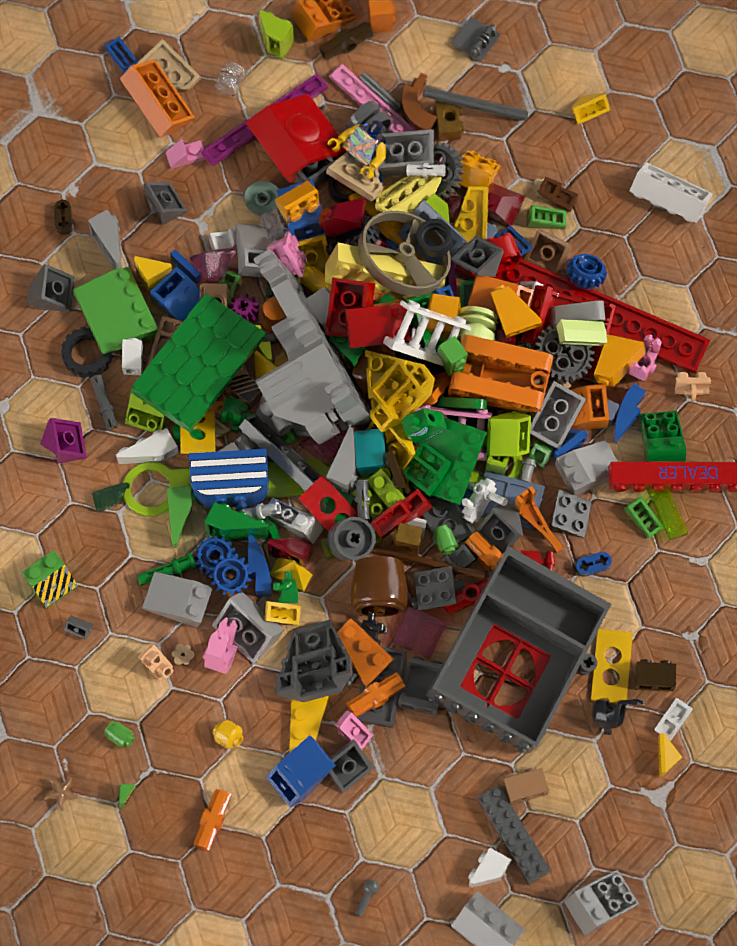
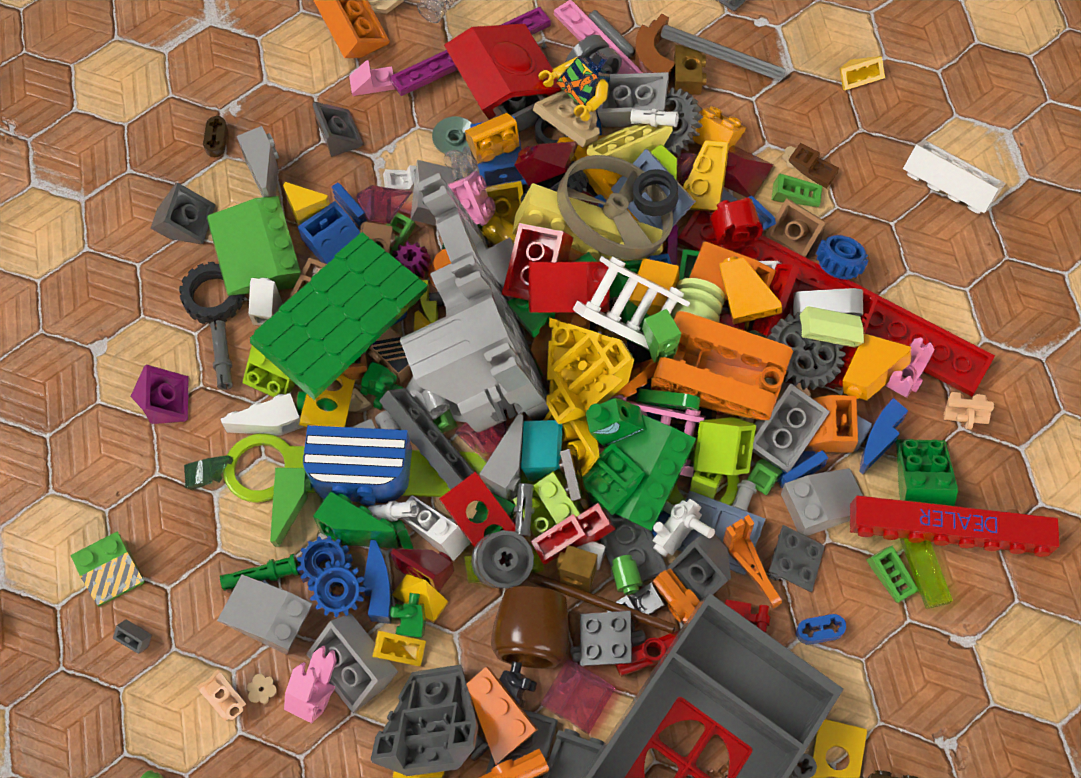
camera: 10 degrees right, 5 degrees down
dark grey slope [451,236,504,277] -> none

